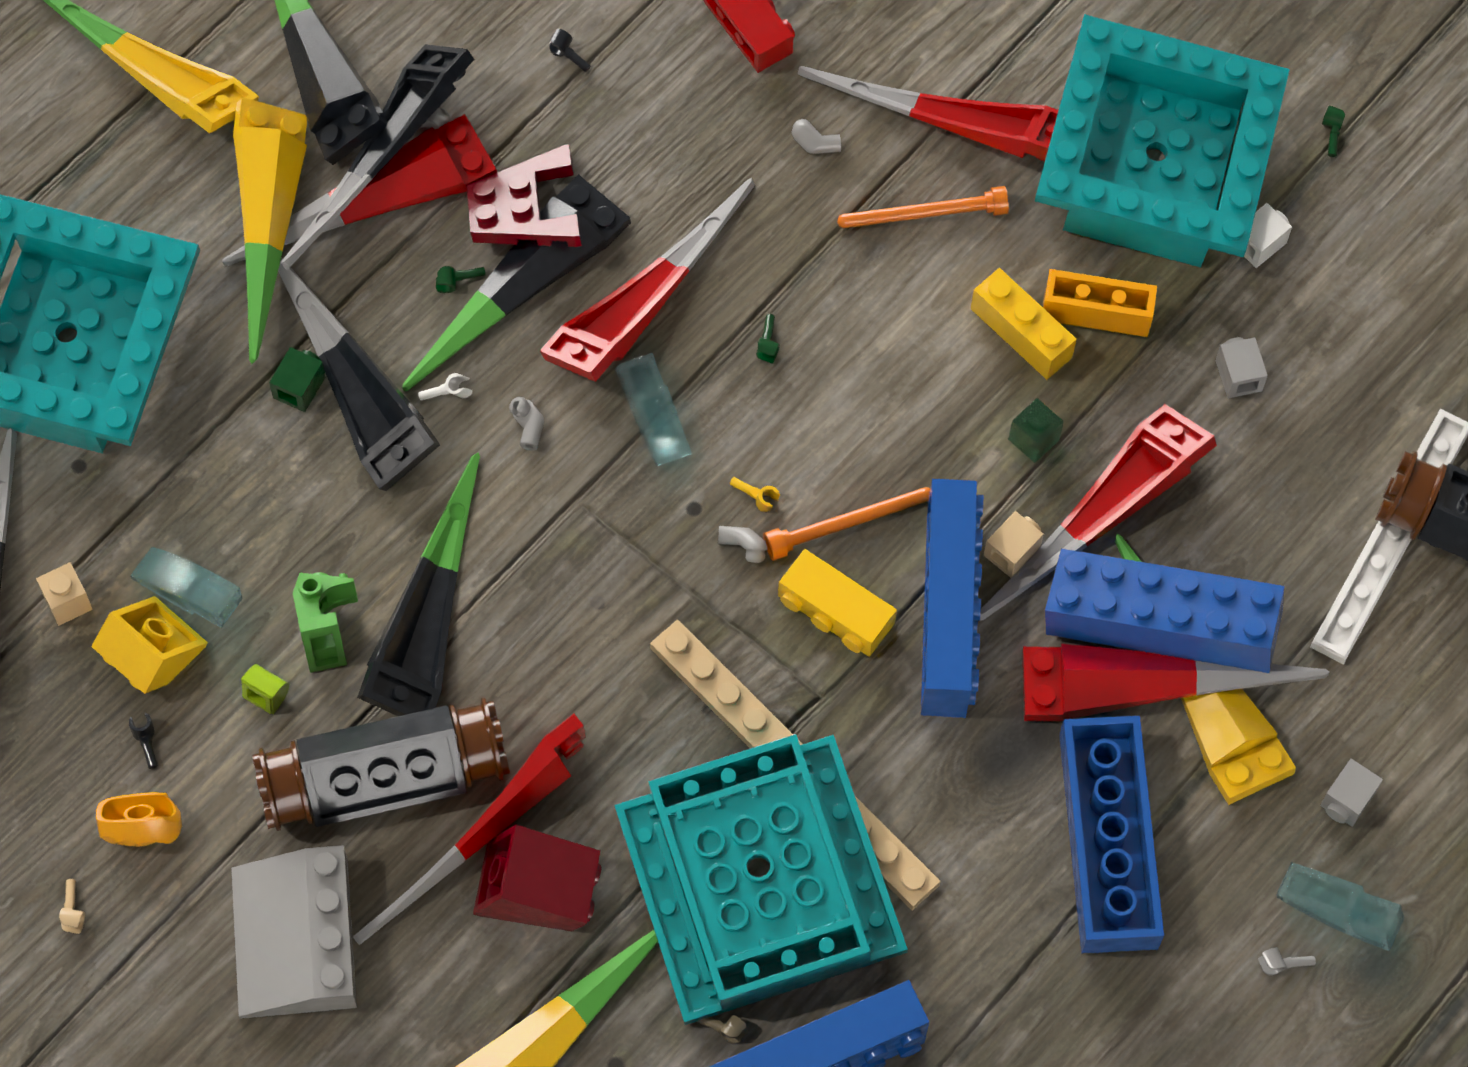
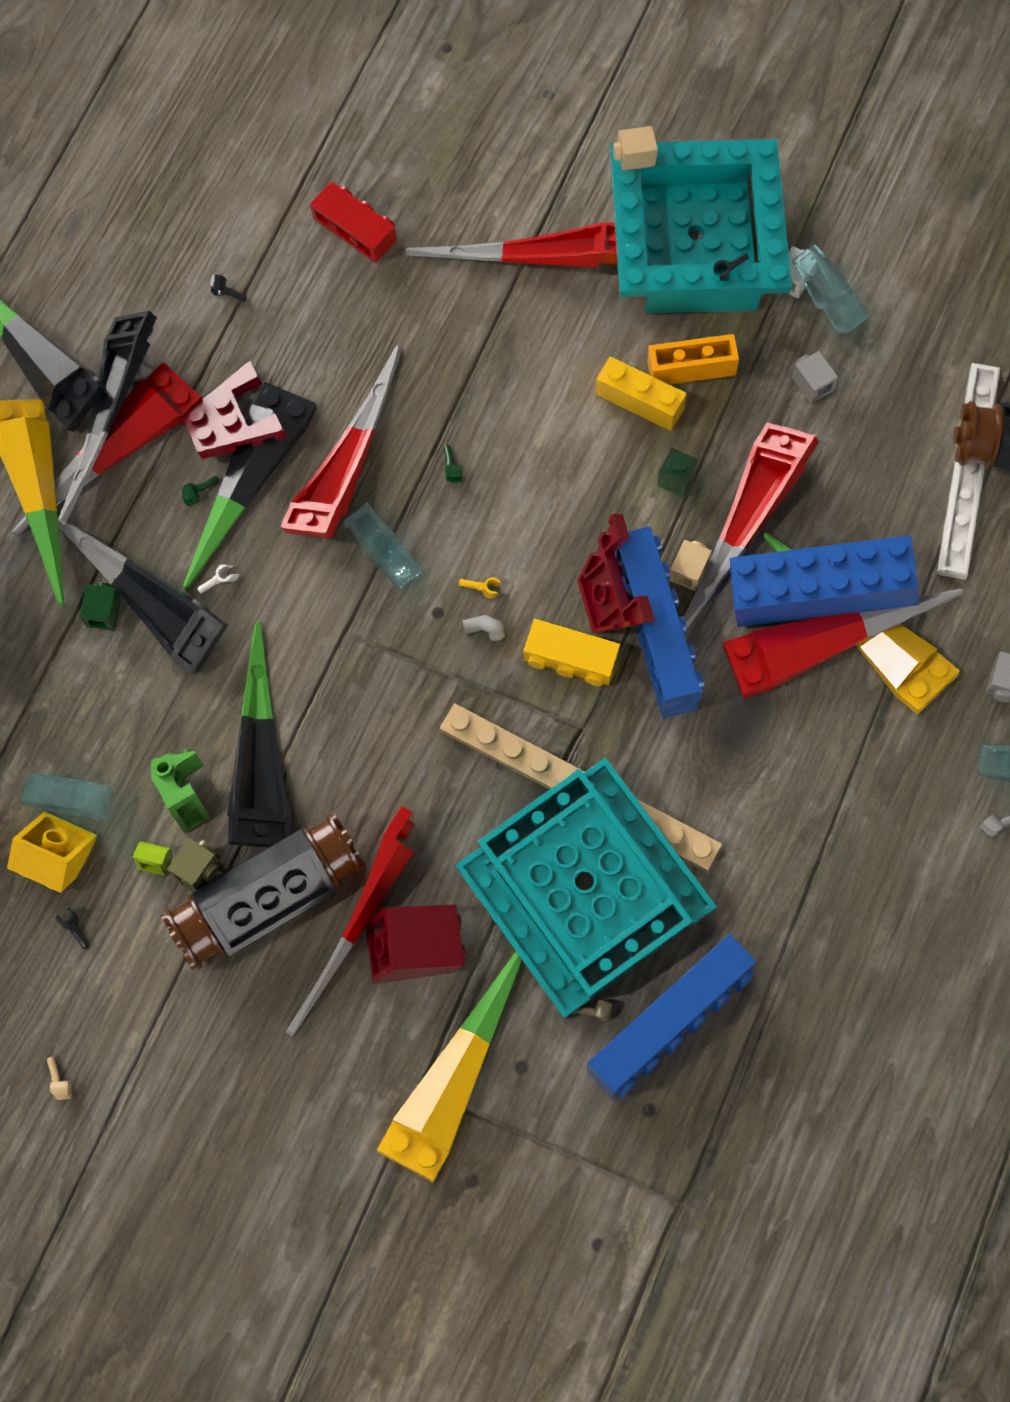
camera: 10 degrees left, 5 degrees up
light orange piece [96,792,182,847] -> none
light grey slope [231,845,357,1019] -> none
light grey arm [509,397,544,451] -> none
orange piece [763,487,930,561] -> none
light grey arm [792,119,841,154] -> none
orange piece [837,186,1009,228] -> none
blue brick [1059,715,1164,954] -> none
dark green hand [1322,105,1345,157] -> none
none -> olive brick [167,838,224,892]
none -> dark red wing [577,514,655,633]
none -> tan brick [613,126,658,171]
none -> black hand [713,253,749,282]
none -> clear light blue slope [792,244,869,333]

